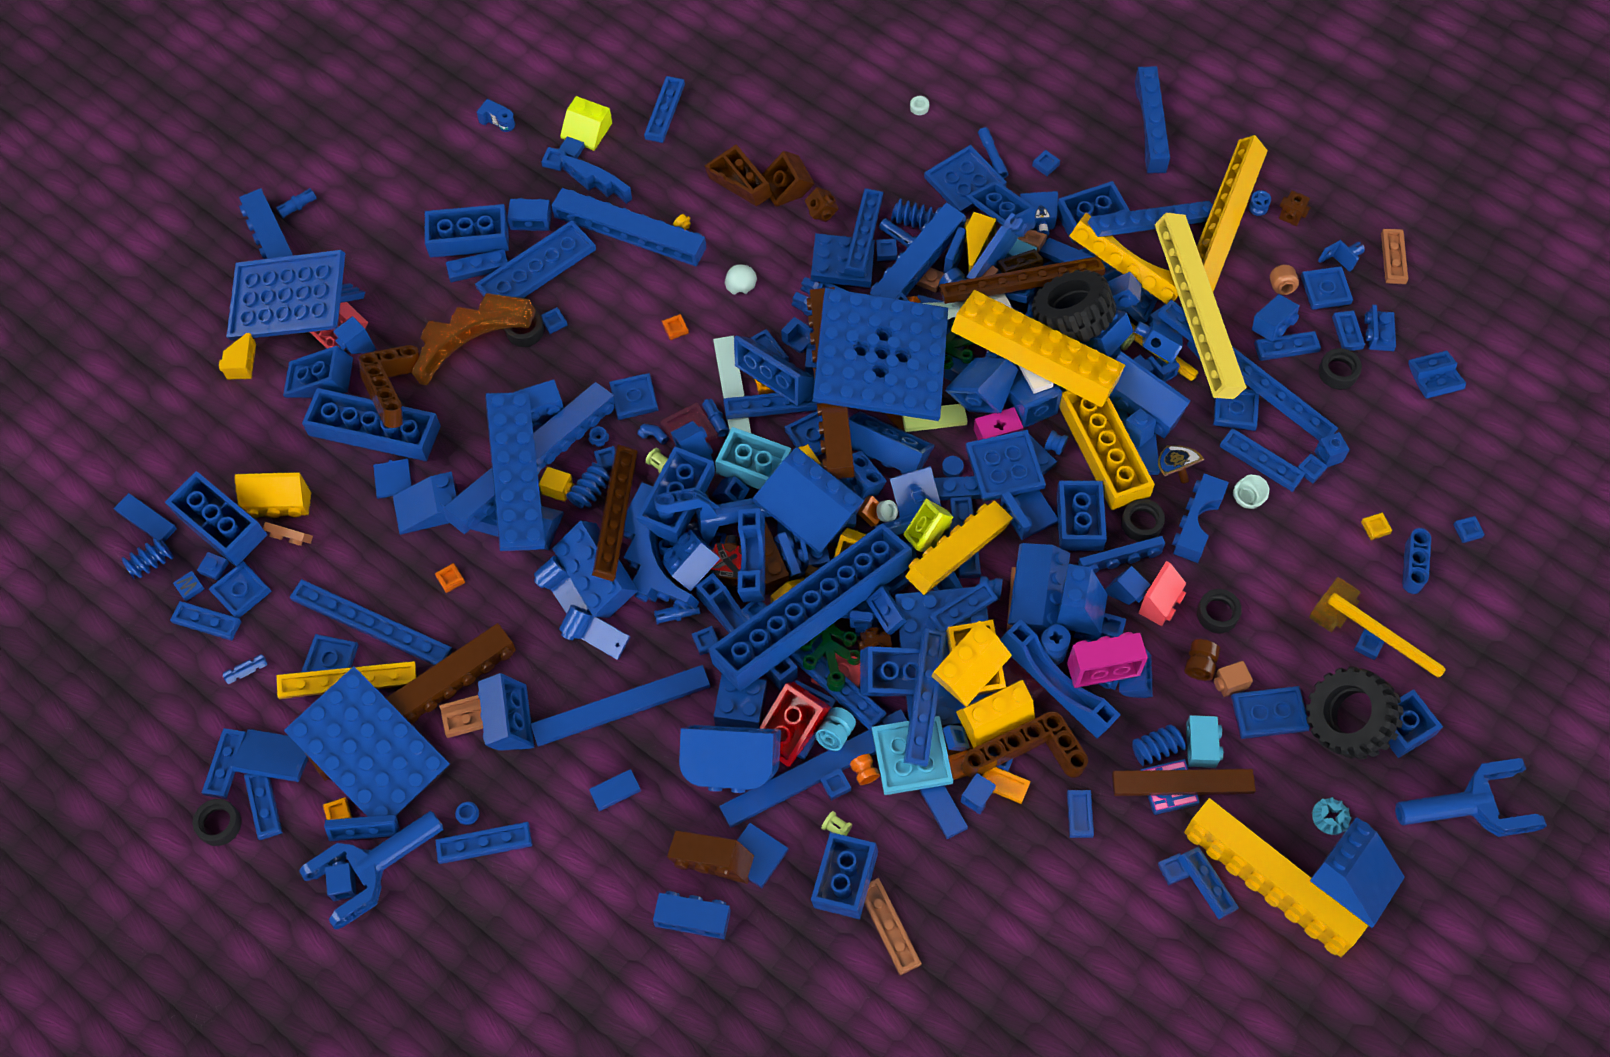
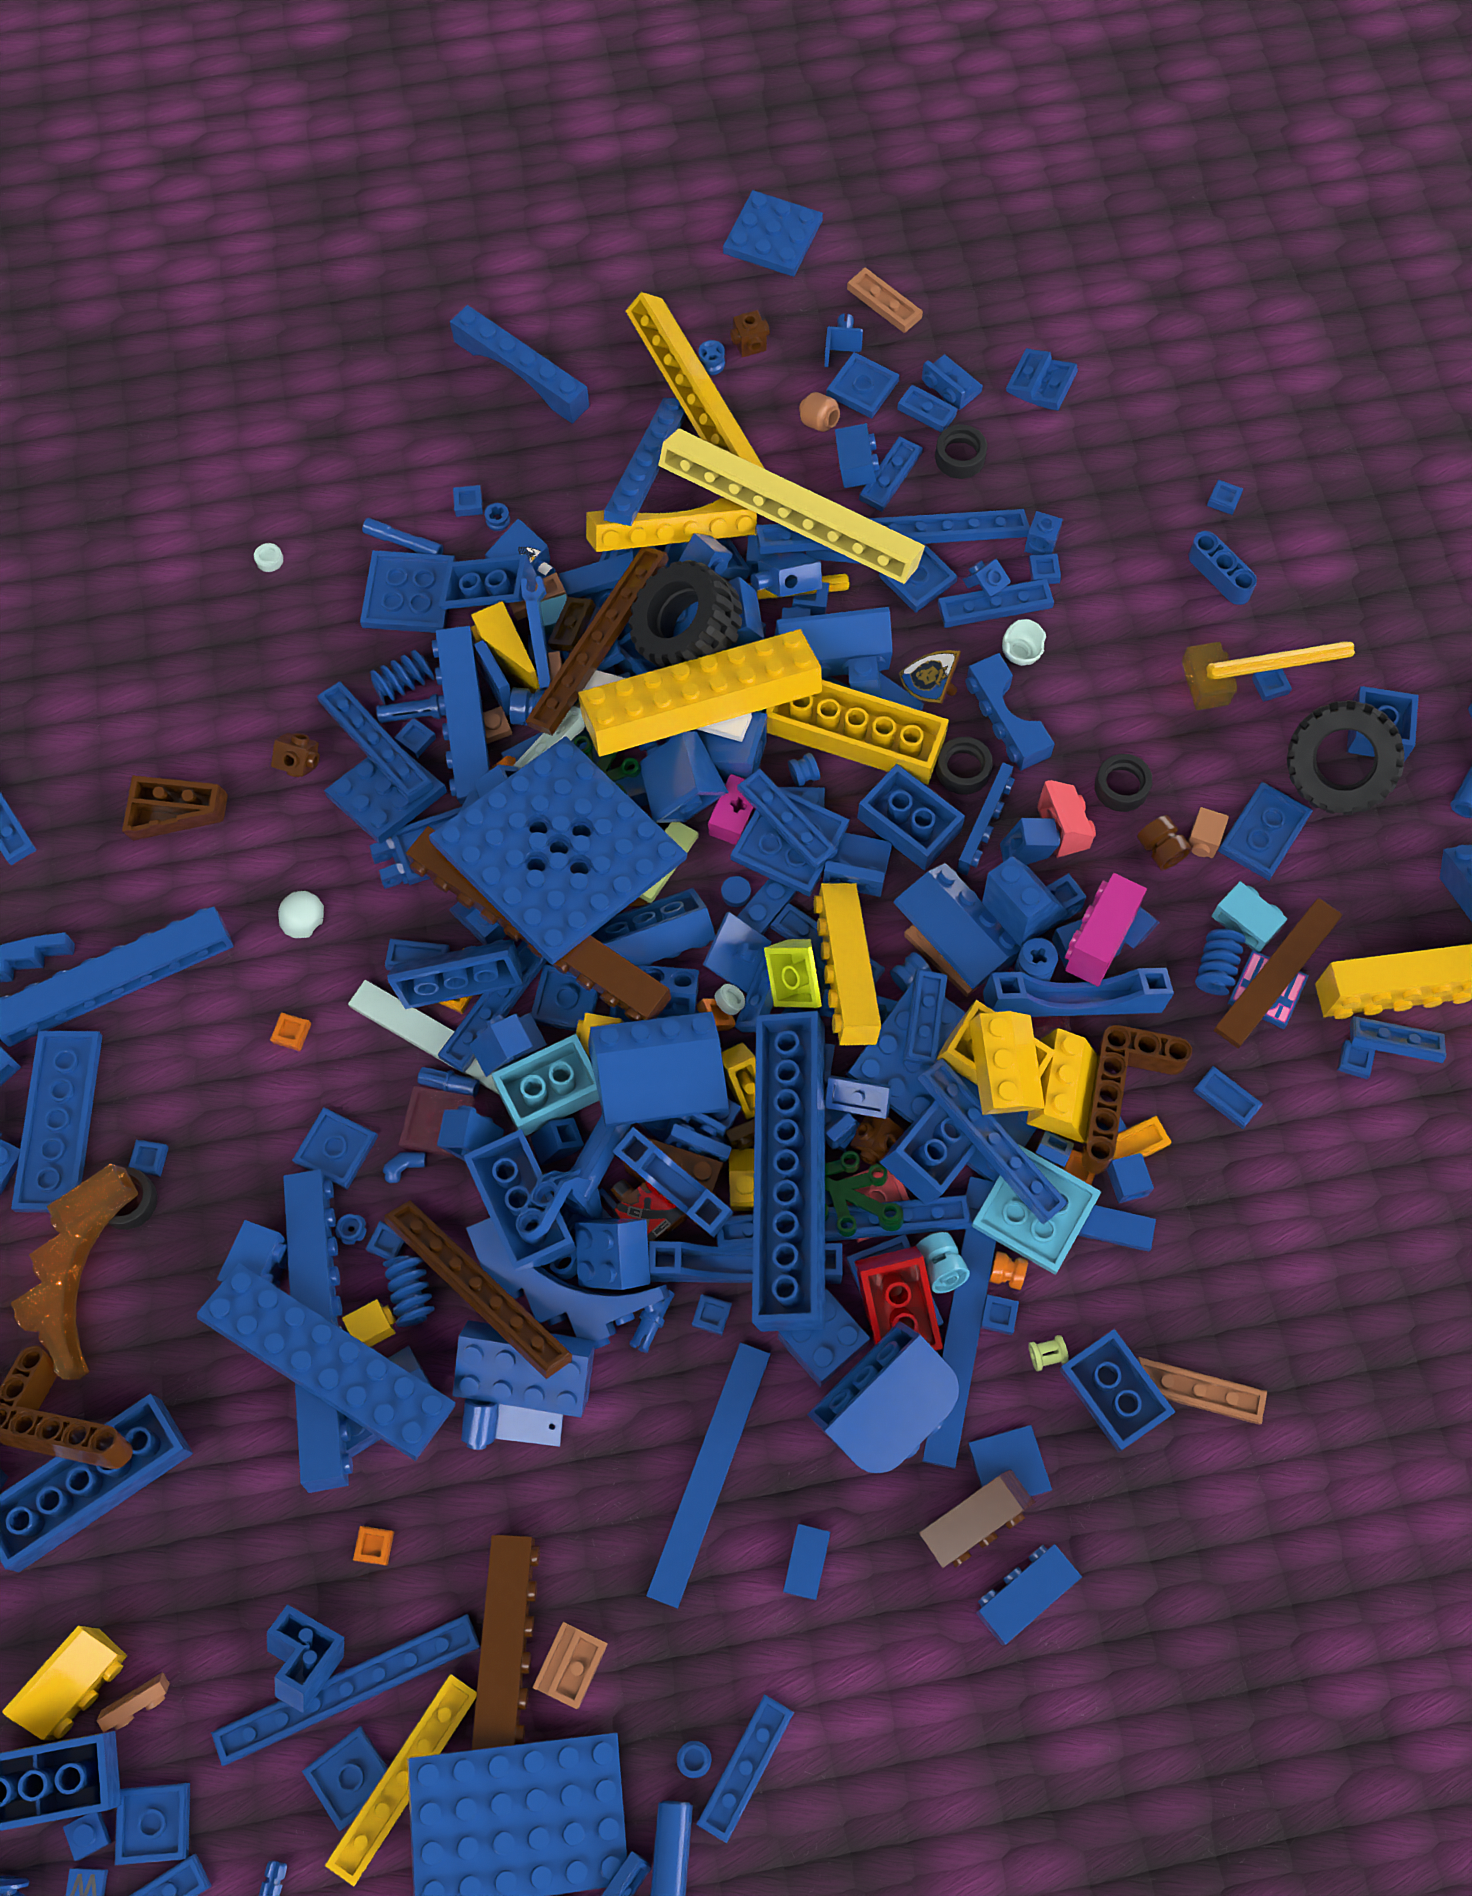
camera: 50 degrees left, 5 degrees up
blue piece [373,459,412,499] -> none
blue slope [393,471,459,535] -> none
blue slope [478,673,534,750] -> none
door [559,605,631,660] -> none
yellowish green bush [646,448,668,474] -> none
yellow plate [673,214,691,230] -> none
reddish brown slope [762,151,815,207] -> none
blue panel [781,317,813,353] -> none
blue brick [1057,181,1130,243] -> none
medium azure gear [1312,797,1352,835] -> none
yellow tile [1361,512,1393,540] -> none
none -> blue brick [267,1604,345,1713]
none -> blue brick [469,1013,547,1077]
none -> blue bush [484,503,510,531]
none -> blue plate [723,190,823,277]
none -> blue tile [737,768,837,871]
none -> blue bracket [962,558,1011,597]

